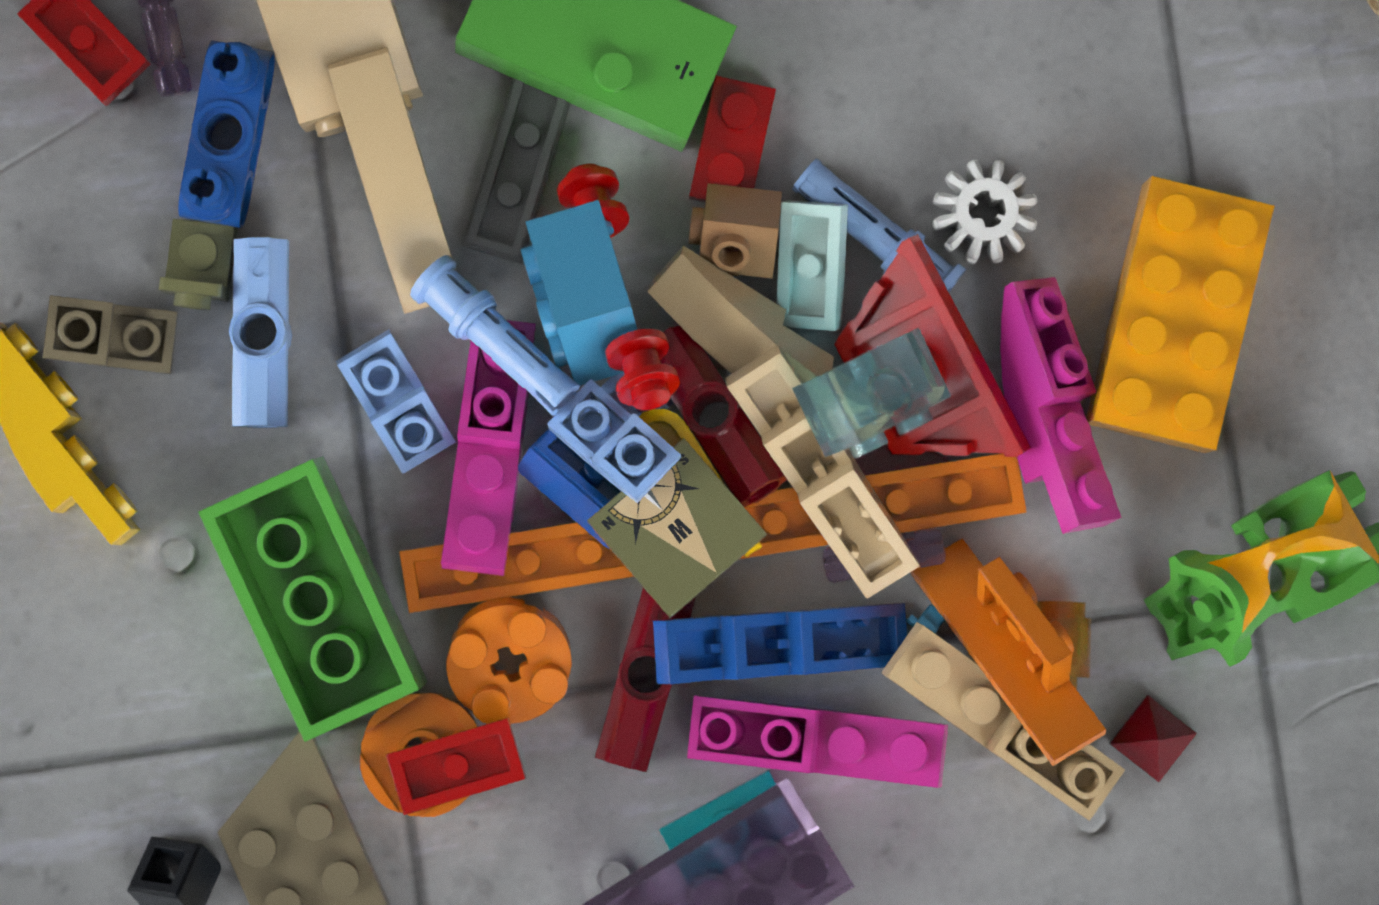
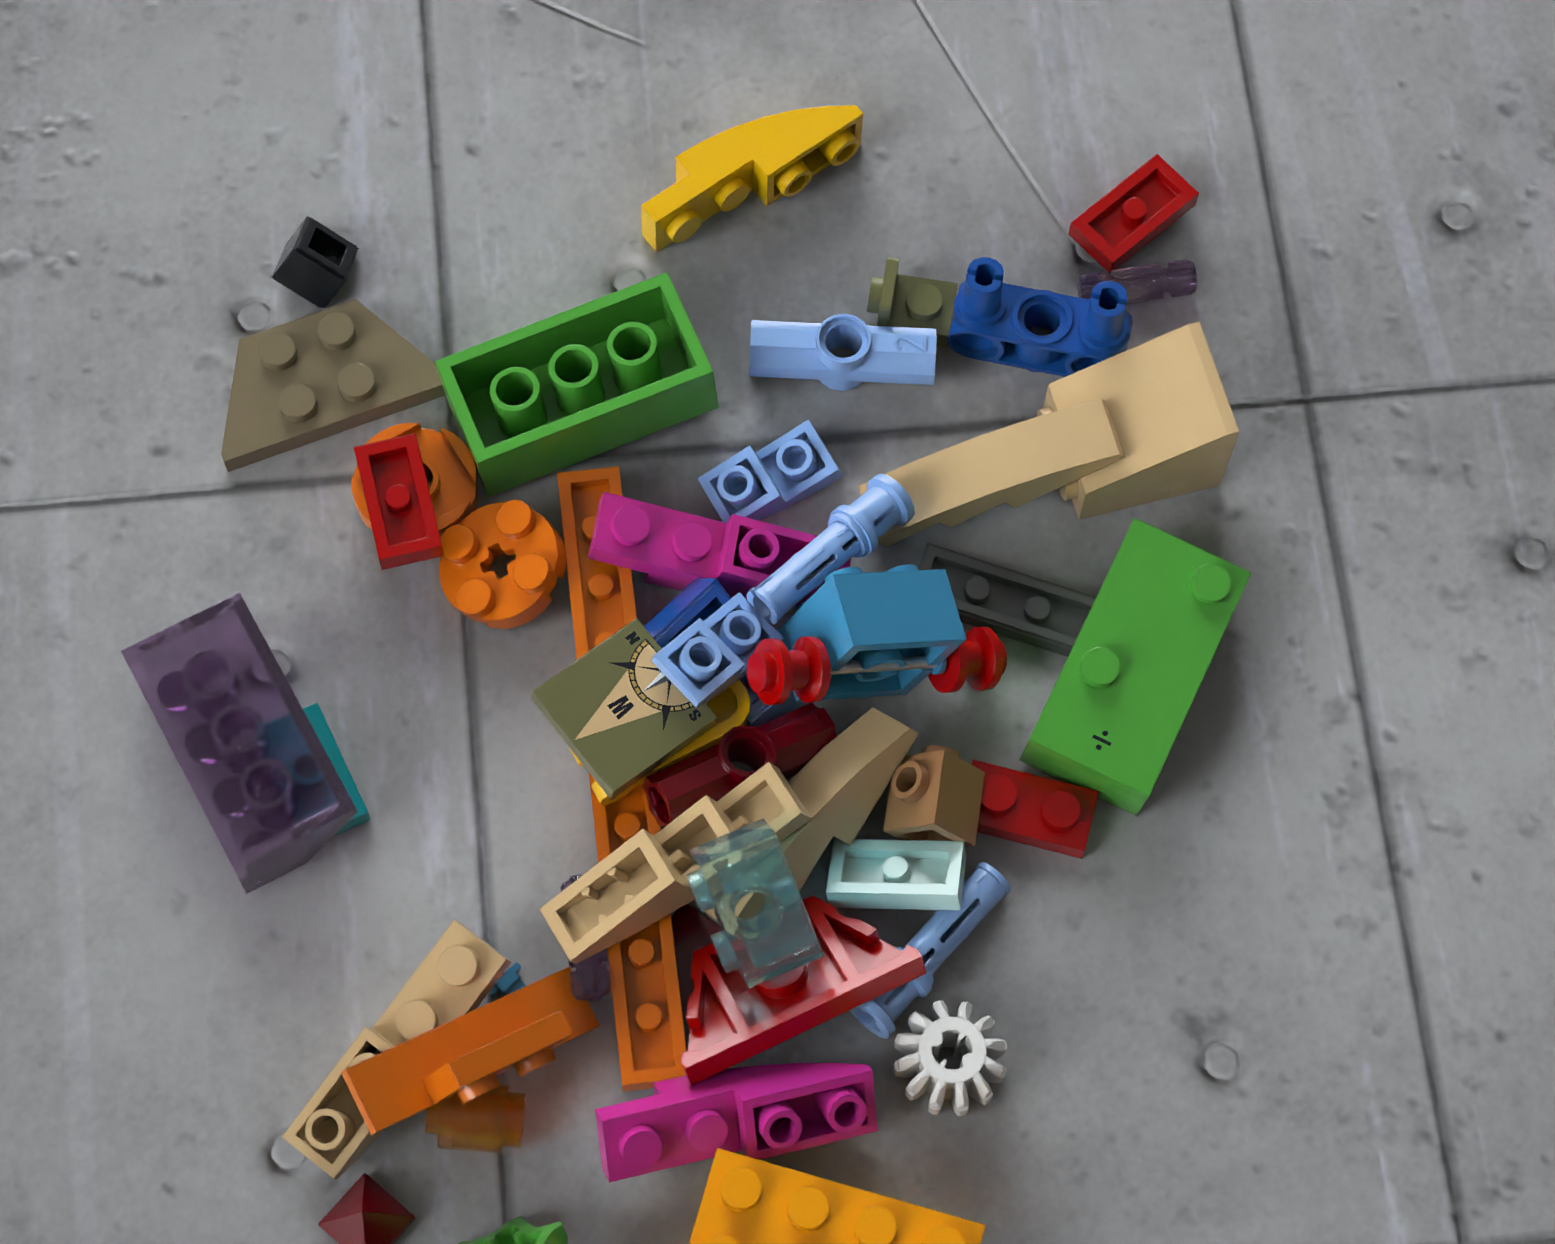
camera: 90 degrees right, 20 degrees down
dark tan slope [42,295,178,374] -> none
dark red piece [594,588,697,772] -> none
blue slope [653,603,907,684] -> none
dark pink slope [687,696,949,788] -> none

